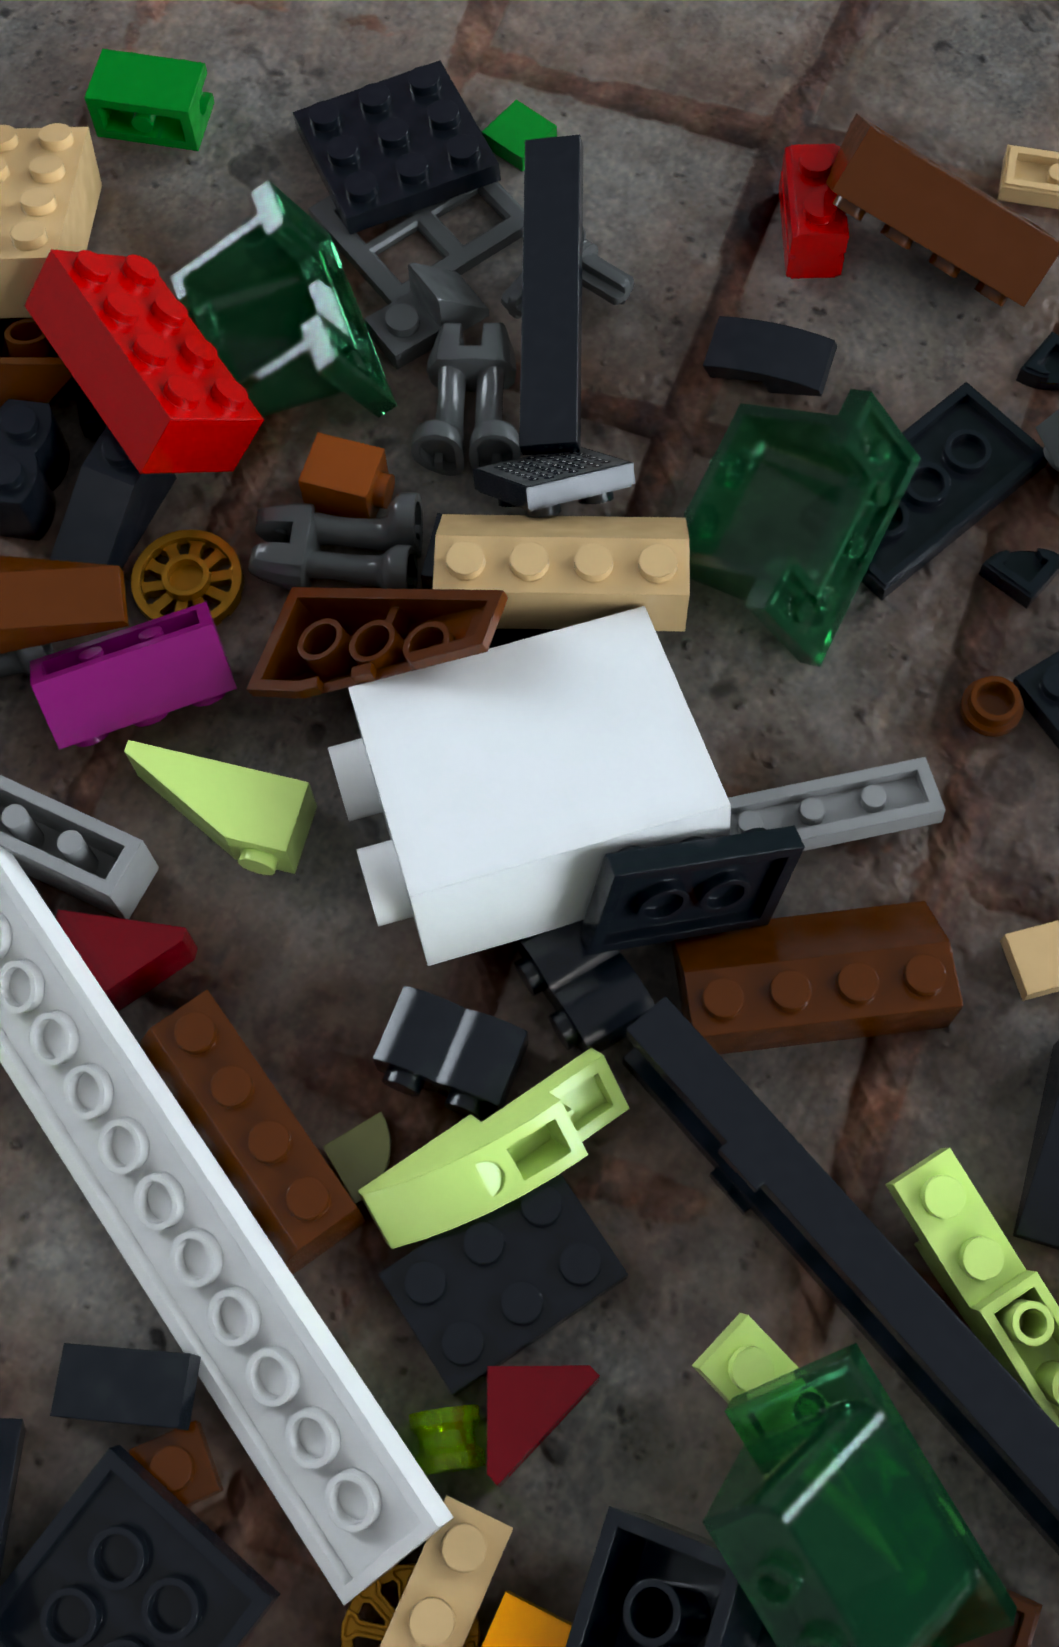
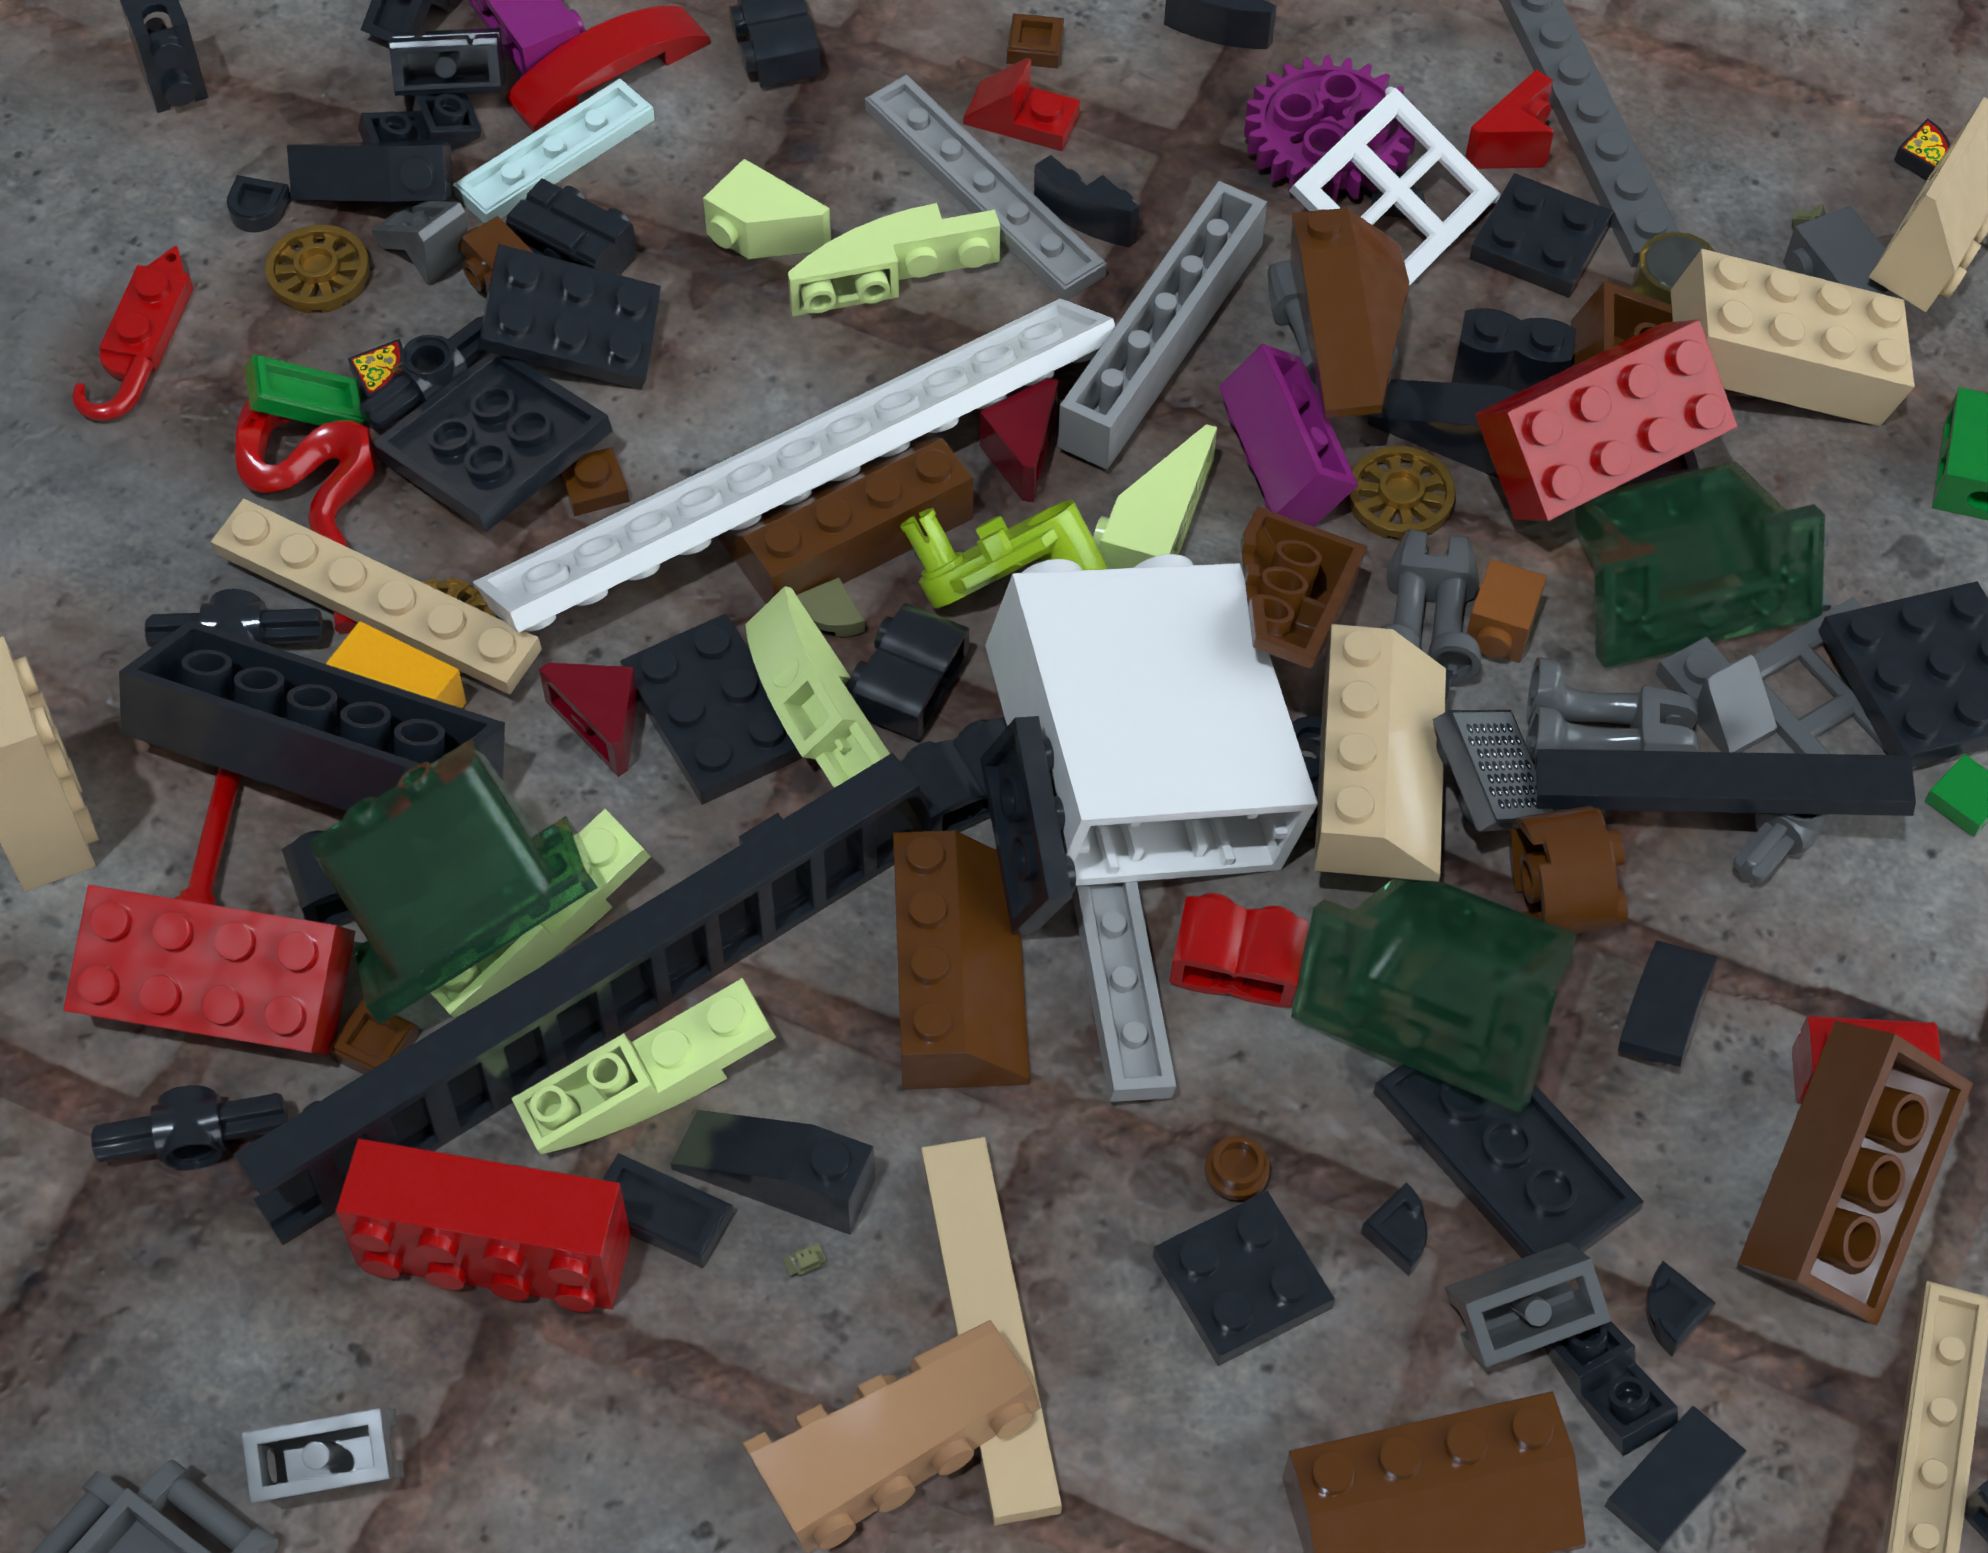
camera: 90 degrees right, 10 degrees down
black tile [50,1343,201,1431] -> none
clear neon green wheel [408,1405,486,1475] -> none
none -> lime piece [900,500,1109,608]
none -> red brick [1169,893,1309,1007]
none -> reddish brown brick [1509,806,1628,940]

